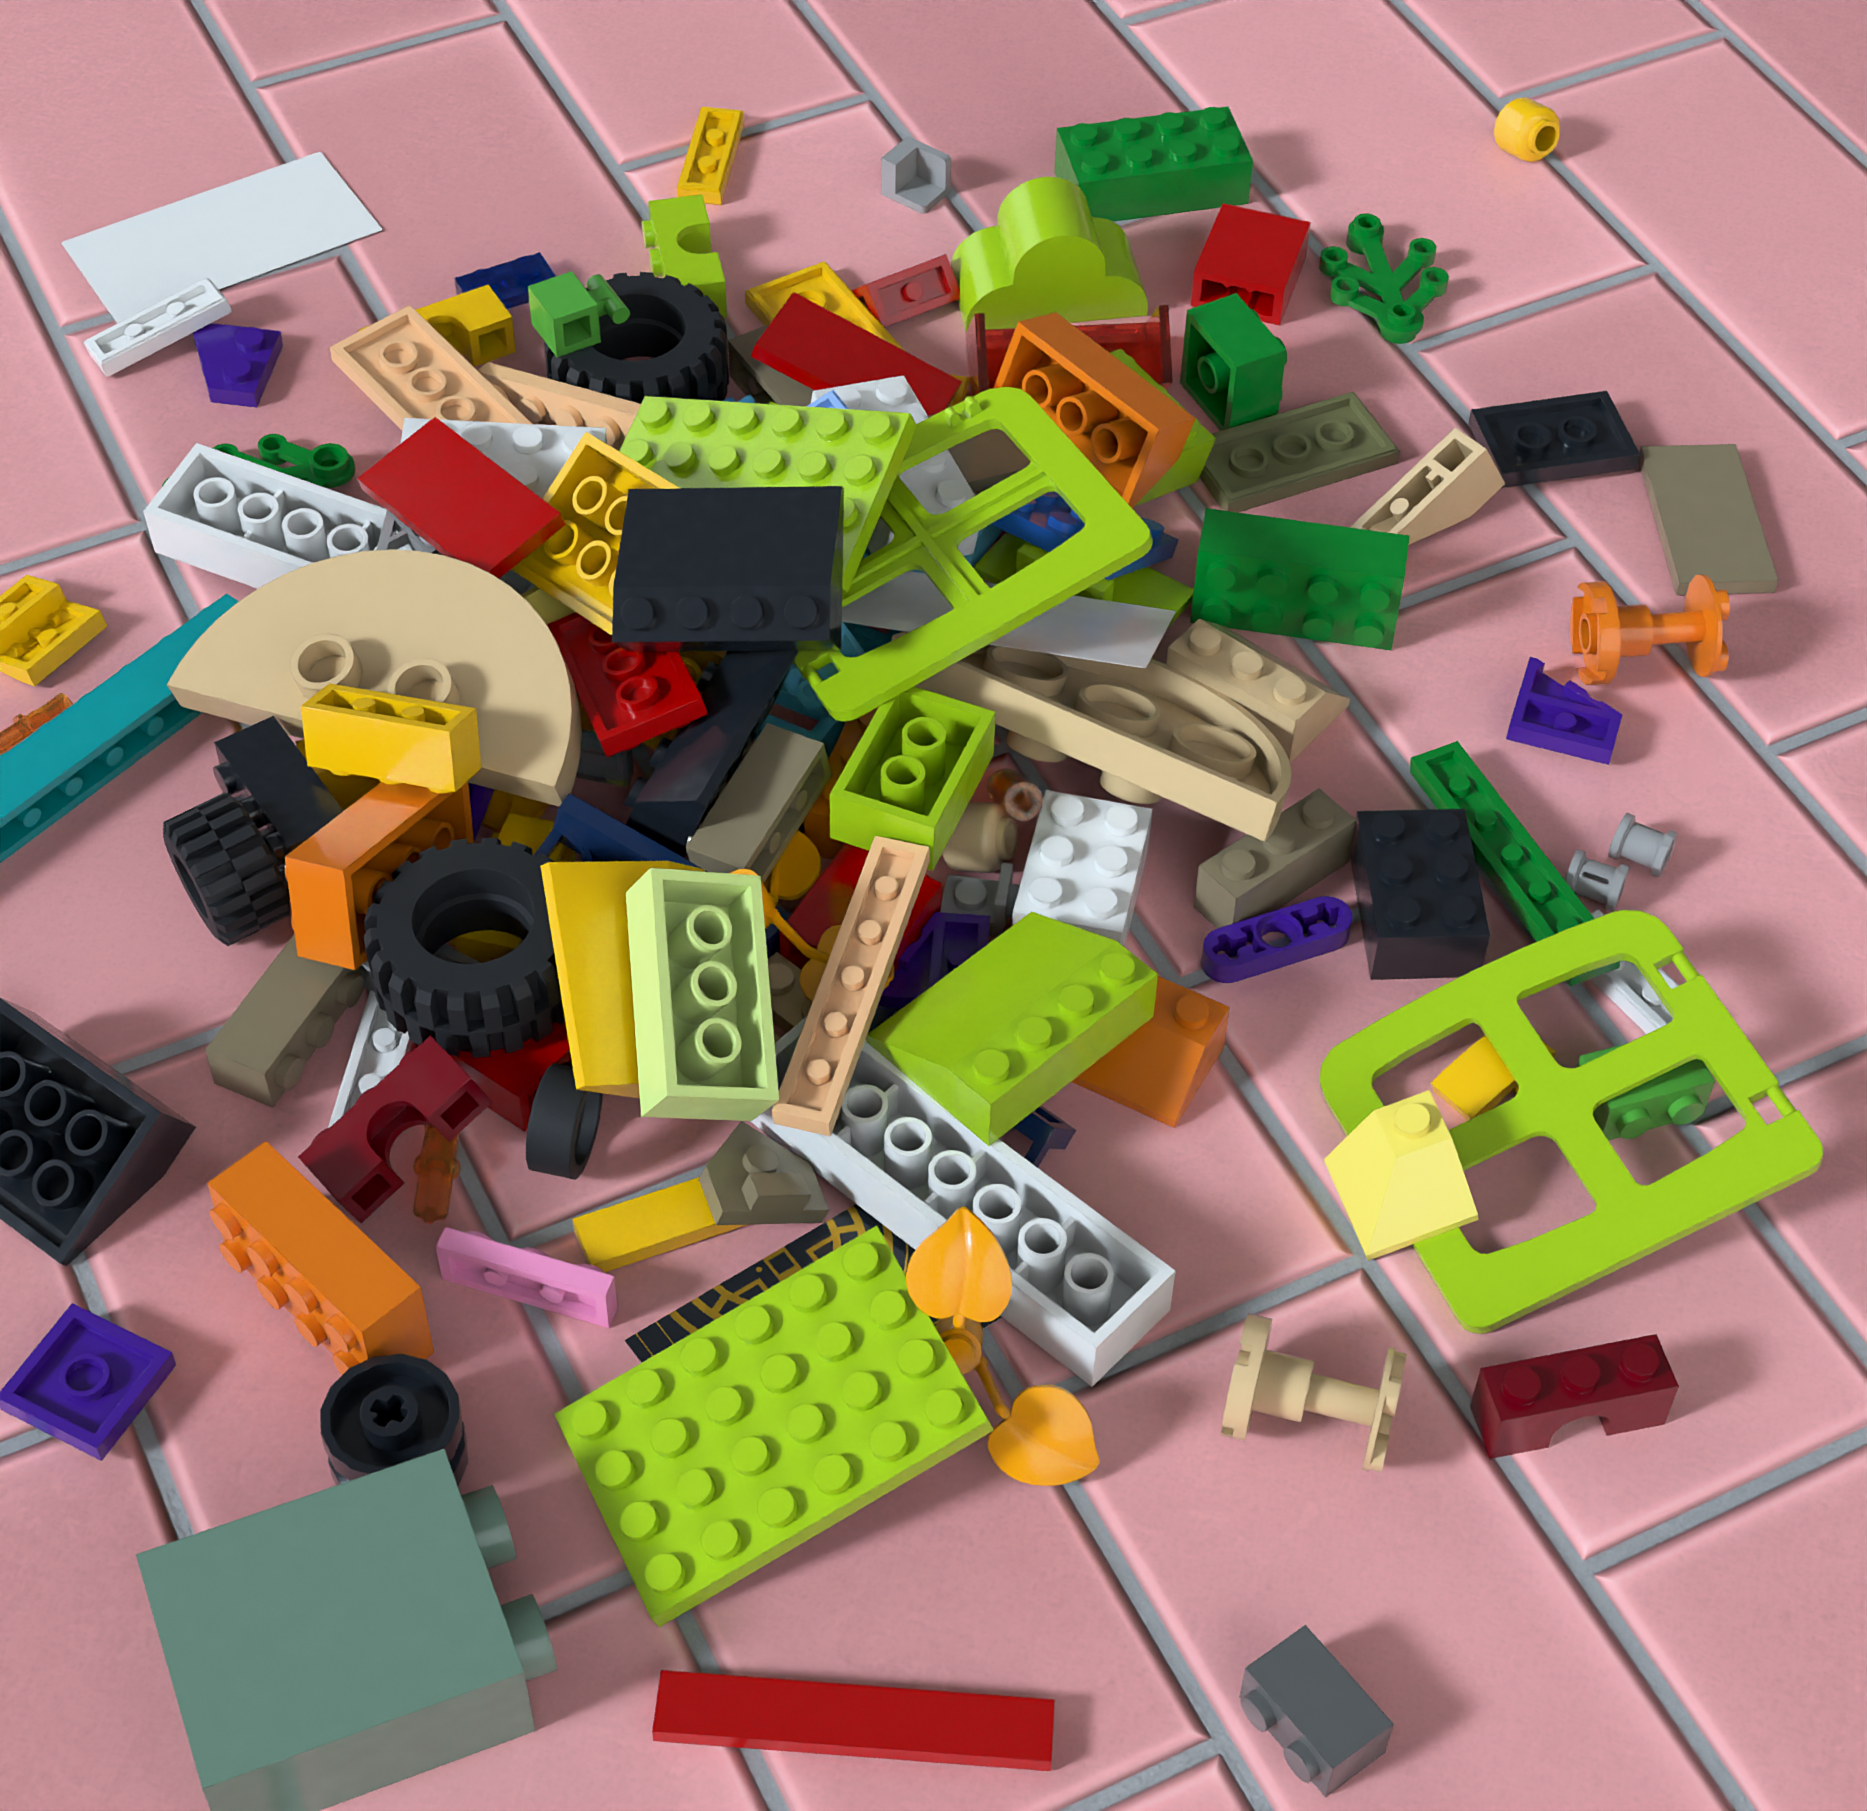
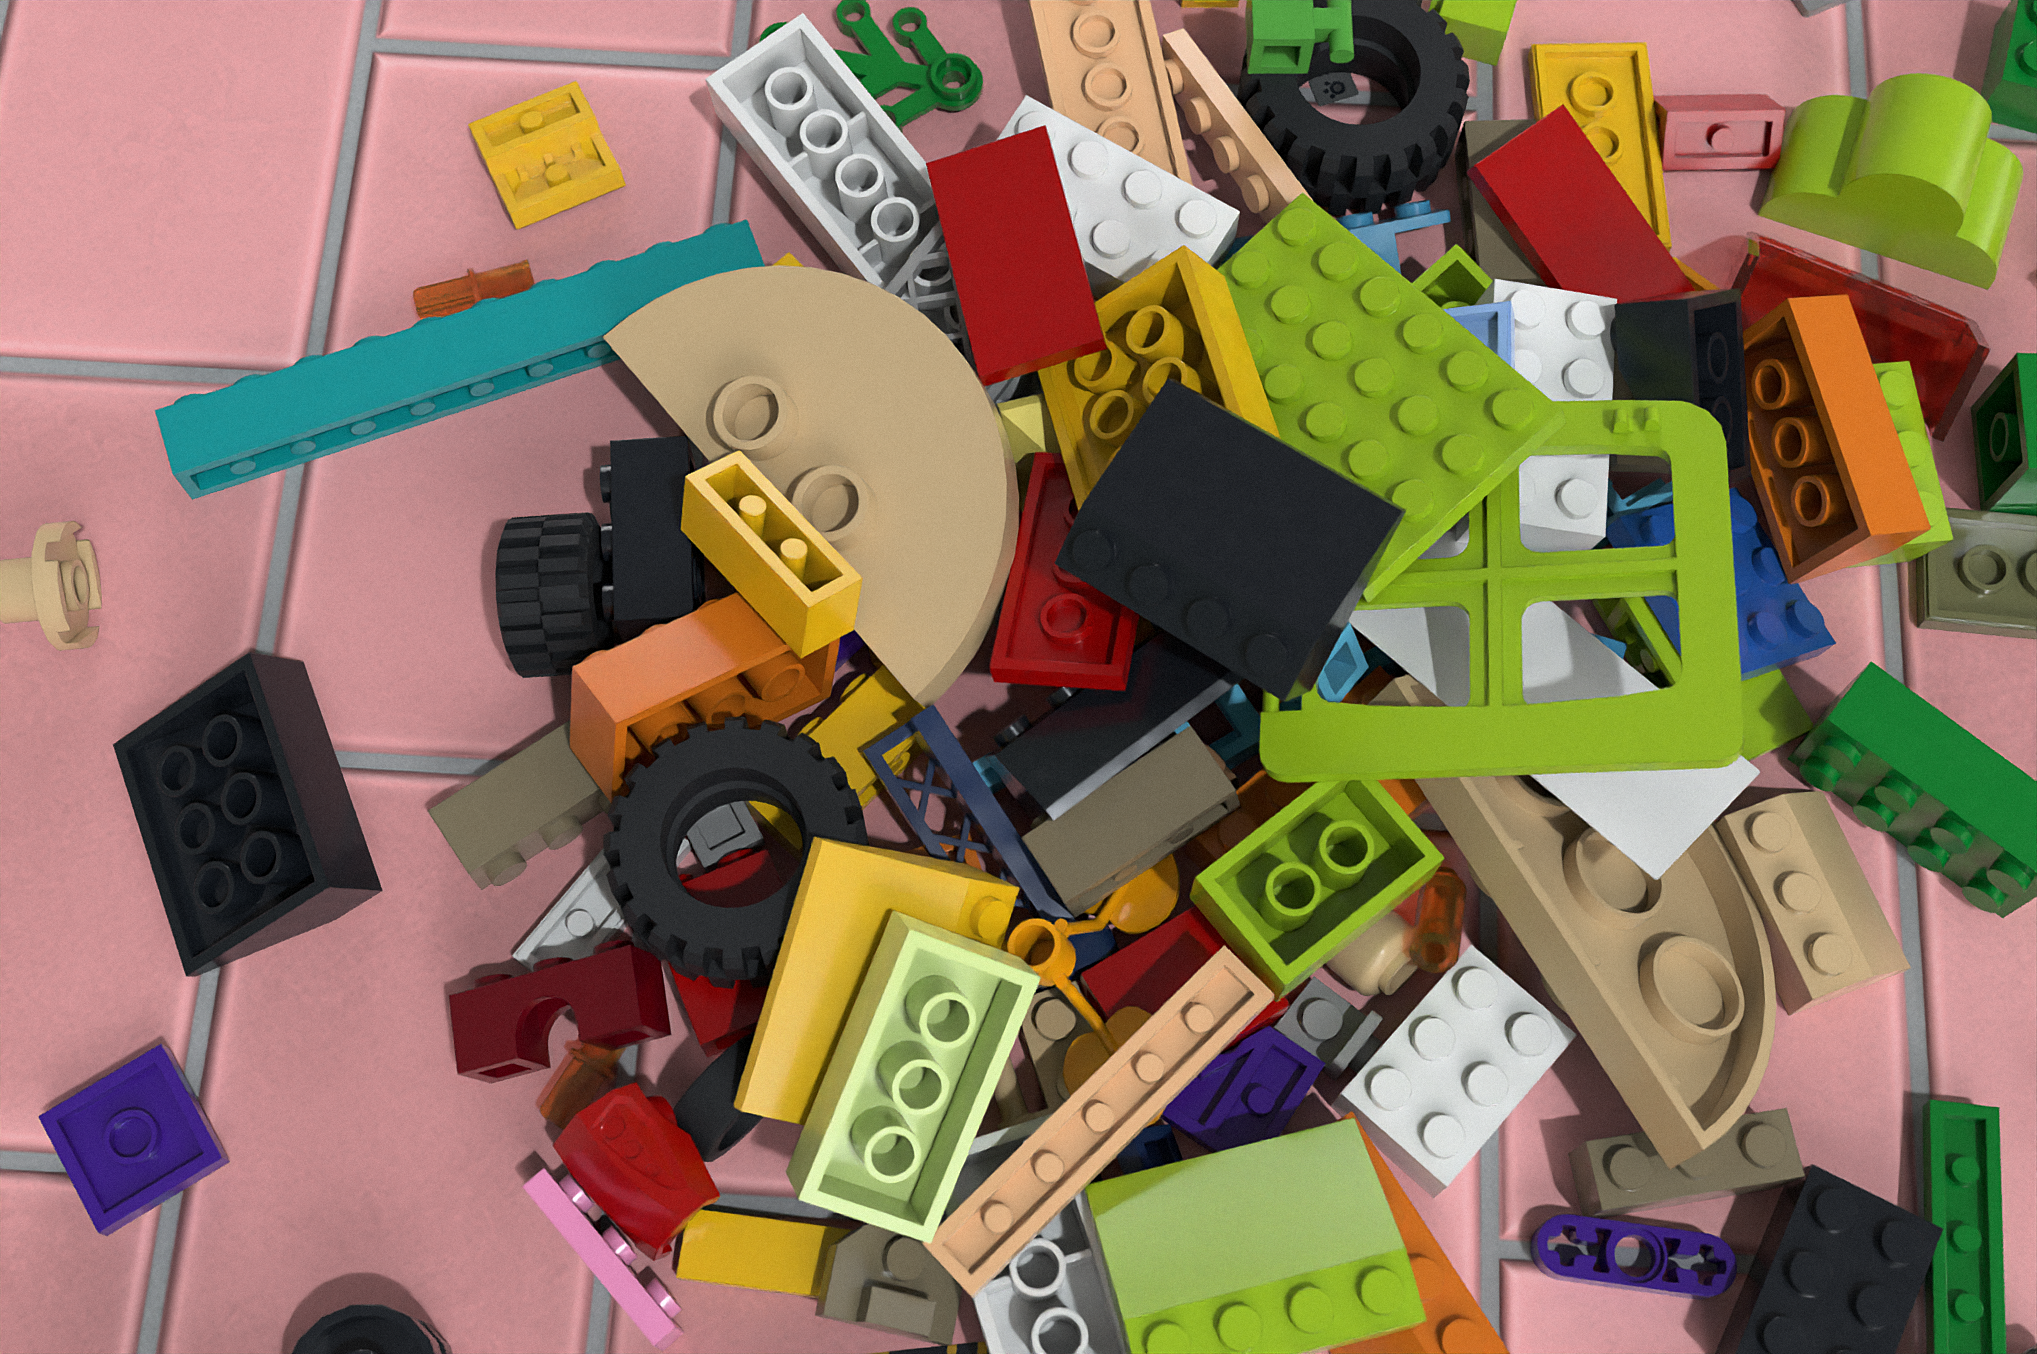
camera: 30 degrees right, 20 degrees up
orange brick [207,1141,434,1375] -> none
none -> red slope [552,1082,721,1261]
none -> black slope [1610,288,1751,484]

